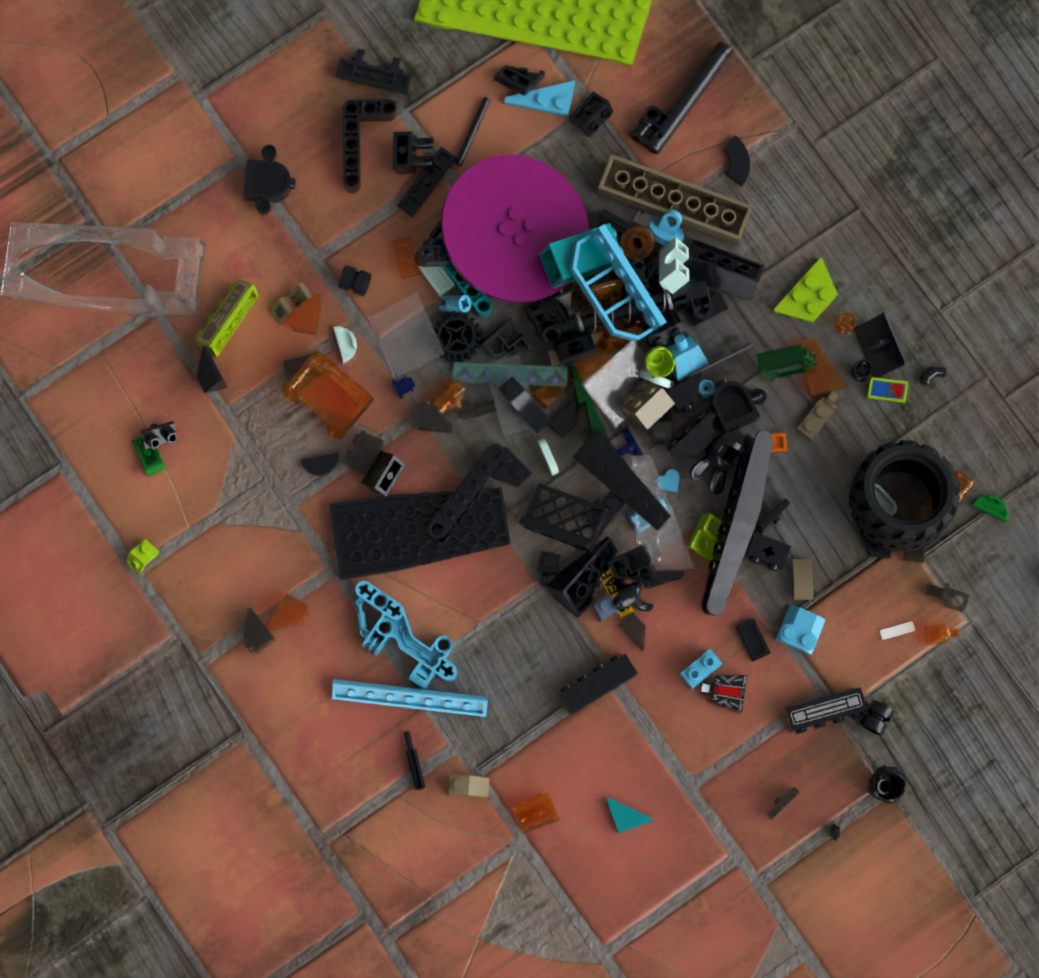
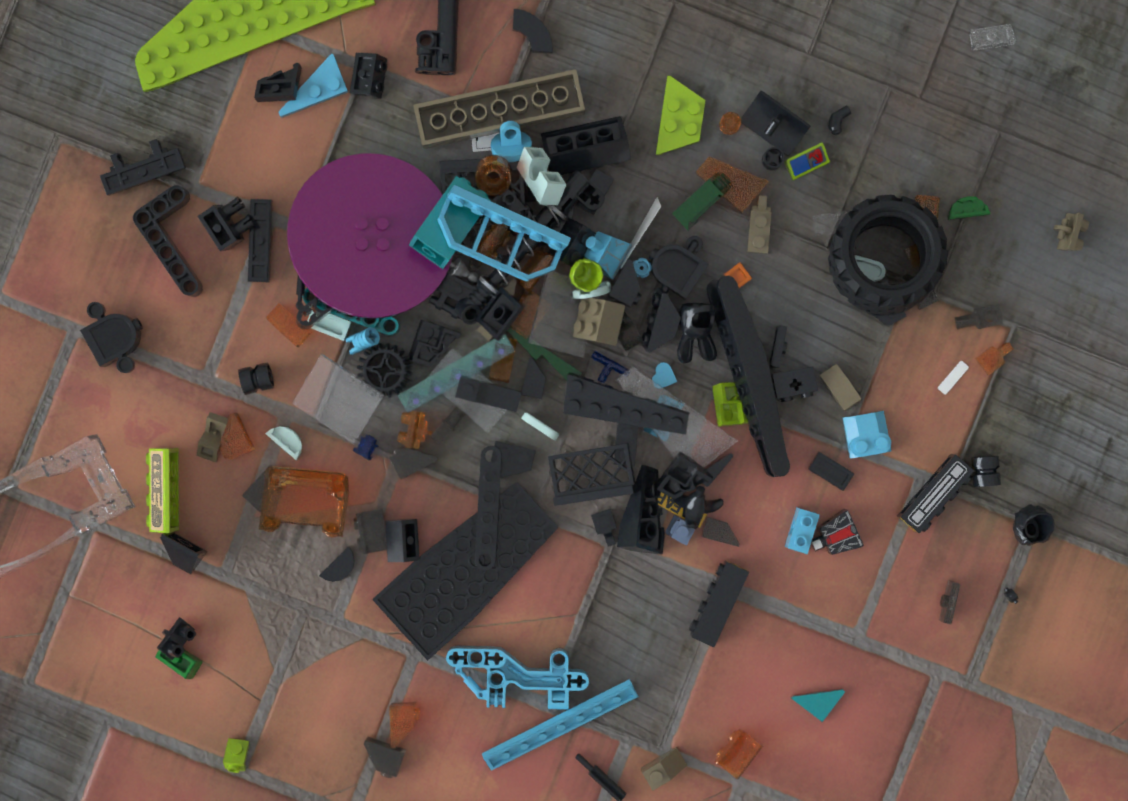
camera: 30 degrees left, 10 degrees up
black bar [455,97,490,166] -> none

